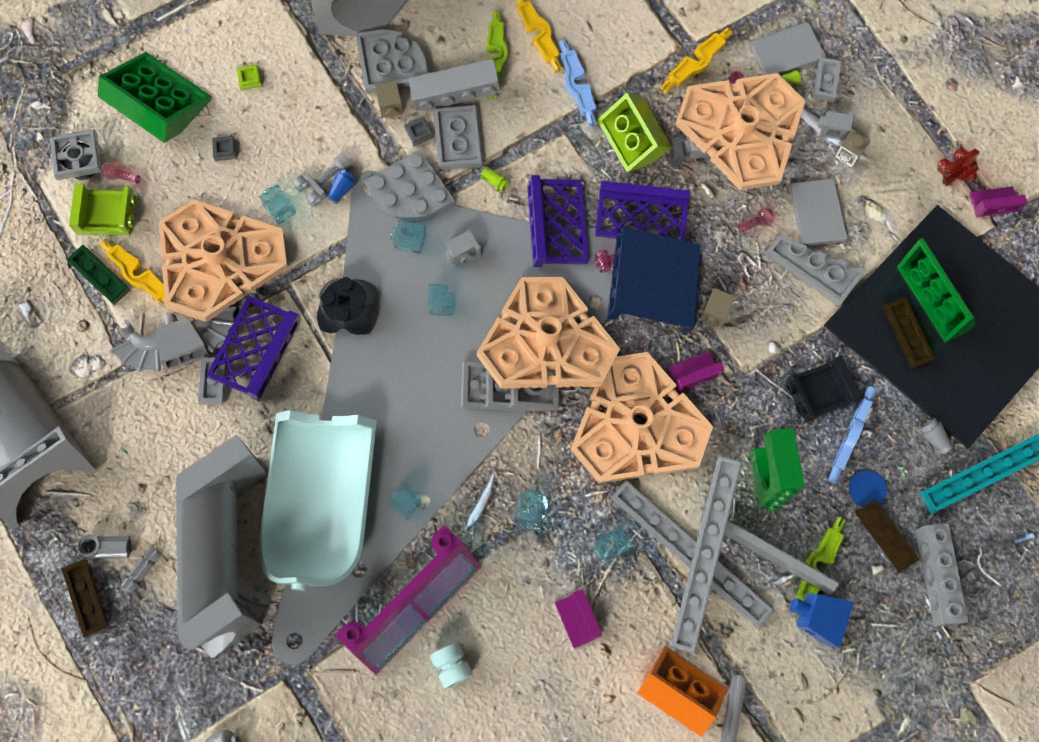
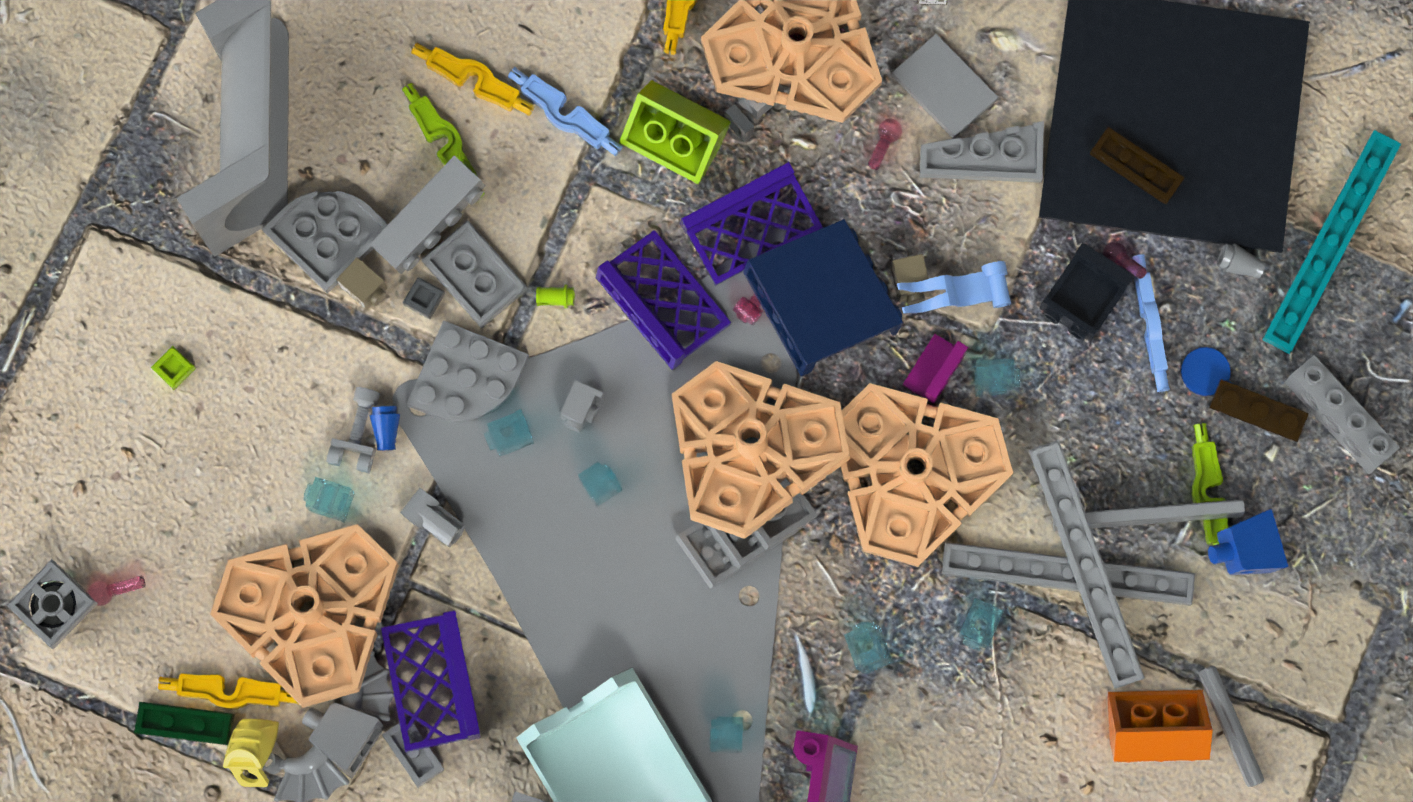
camera: 30 degrees left, 5 degrees up
lime panel [69,184,137,236] -> none
green slope [98,52,212,143] -> none
dark grey tile [212,136,237,161] -> none
black brick [317,277,377,335] -> none
magenta panel [554,588,602,649] -> none
green arch [749,428,805,512] -> none
green slope [897,238,976,343] -> none
none -> light yellow piece [223,719,279,787]
none -> light grey piece [400,488,466,548]
none -> light blue flag [897,261,1011,314]
none -> clear light blue brick [974,359,1020,397]
none -> clear pink bar [1102,242,1147,279]

